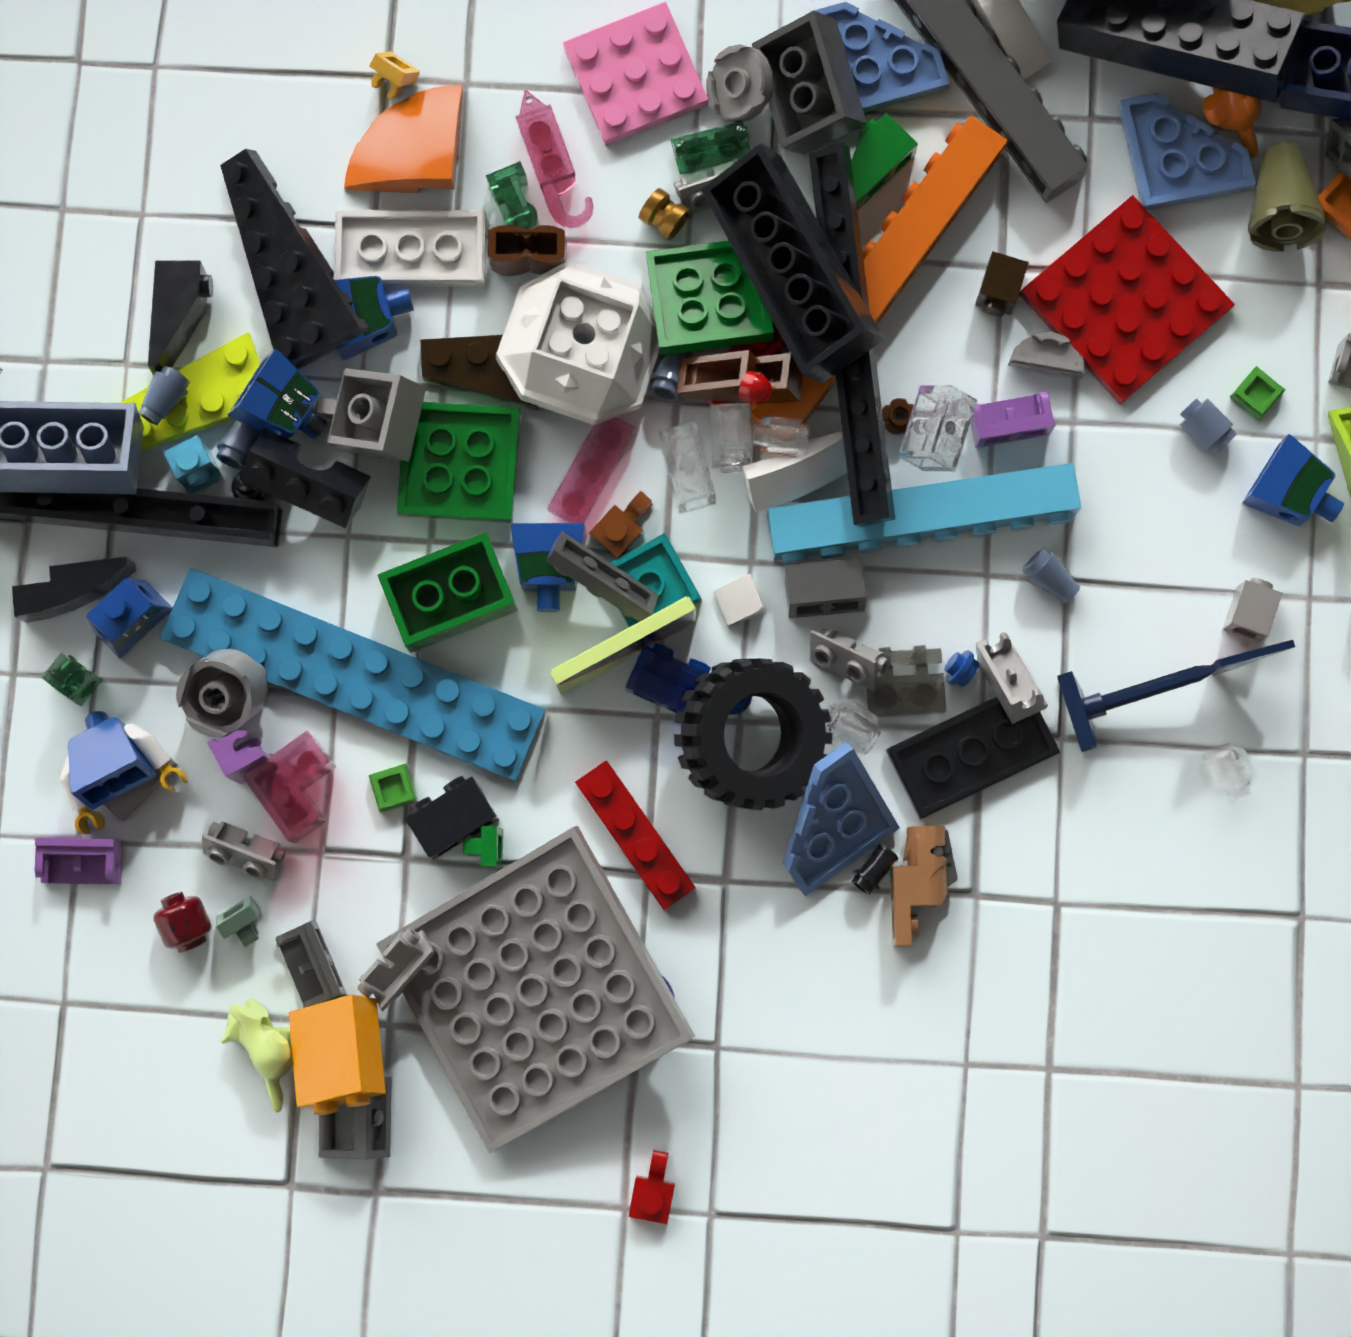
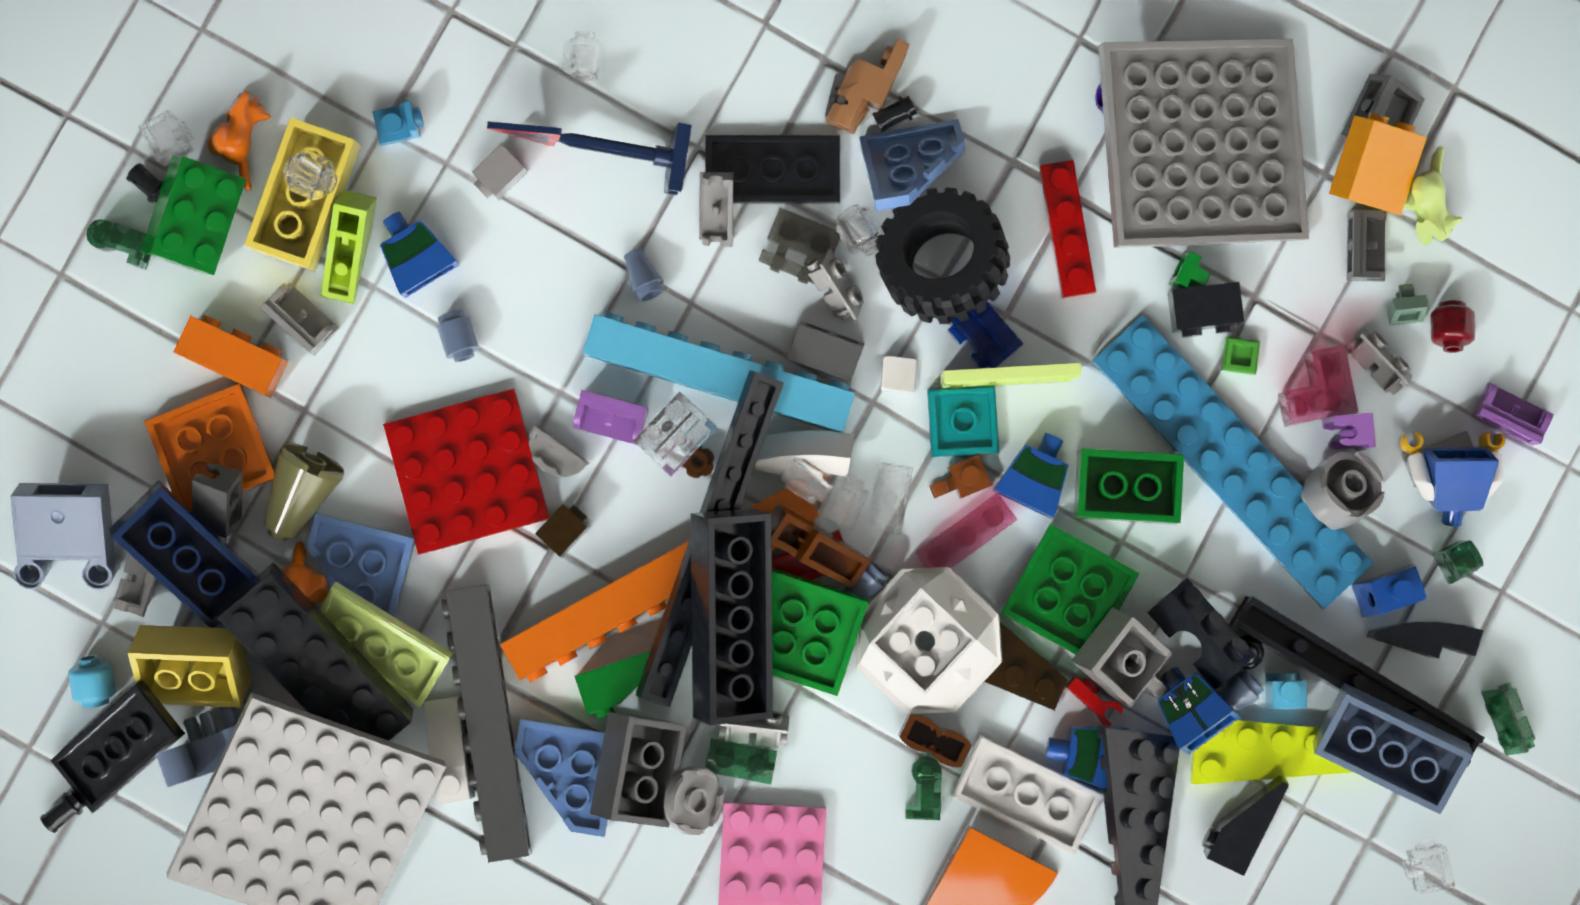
camera: 160 degrees left, 5 degrees up
sand blue cone [138,366,190,425] -> none
light grey hinge [357,928,434,1011] -> none
clear pink plate [515,90,594,228] -> none
dark grey plate [546,532,658,622] -> none
pearl gold wheel [638,188,691,241] -> none
red hinge [739,371,772,404] -> none
blue plate [944,650,979,687] -> none
bright green tile [1230,366,1286,421] -> none
none -> yellowish green tile [319,582,453,708]
none -> red plate [1065,676,1124,727]

